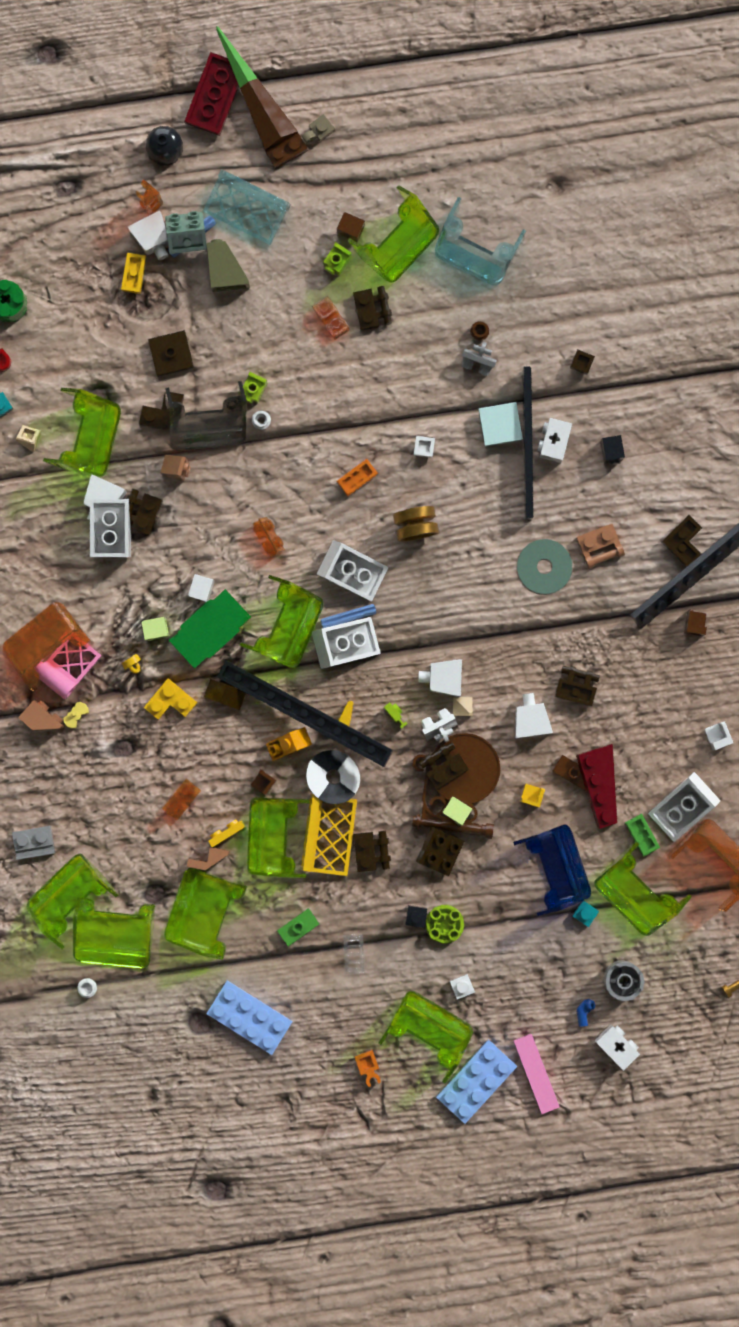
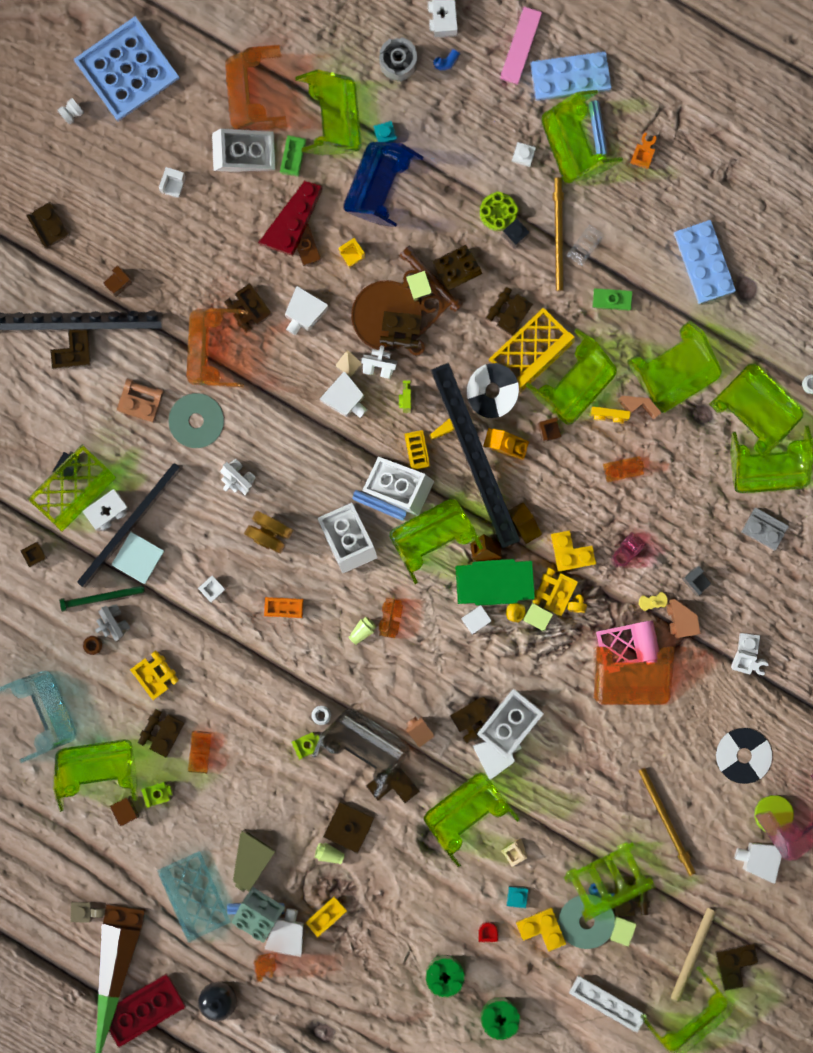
camera: 145 degrees left, 0 degrees up
none -> clear neon green fence [27,444,116,532]
none -> dark green bar [59,586,145,612]
none -> yellow plate [130,650,180,700]
none -> clear orange windscreen [186,308,248,388]
none -> white hips [220,459,256,495]
none -> yellowish green cone [314,843,345,864]
none -> yellowish green cone [349,617,377,645]
none -> yellow slope [404,430,430,470]
none -> reddish brown panel [470,534,502,561]
none -> yellow tile [506,603,525,623]
none -> yellow plate [532,568,578,616]
none -> pearl gold bar [553,177,564,292]
none -> medium blue axle [589,100,607,157]
none -> clear pink piece [611,532,646,568]
none -> dark grey panel [682,566,711,596]

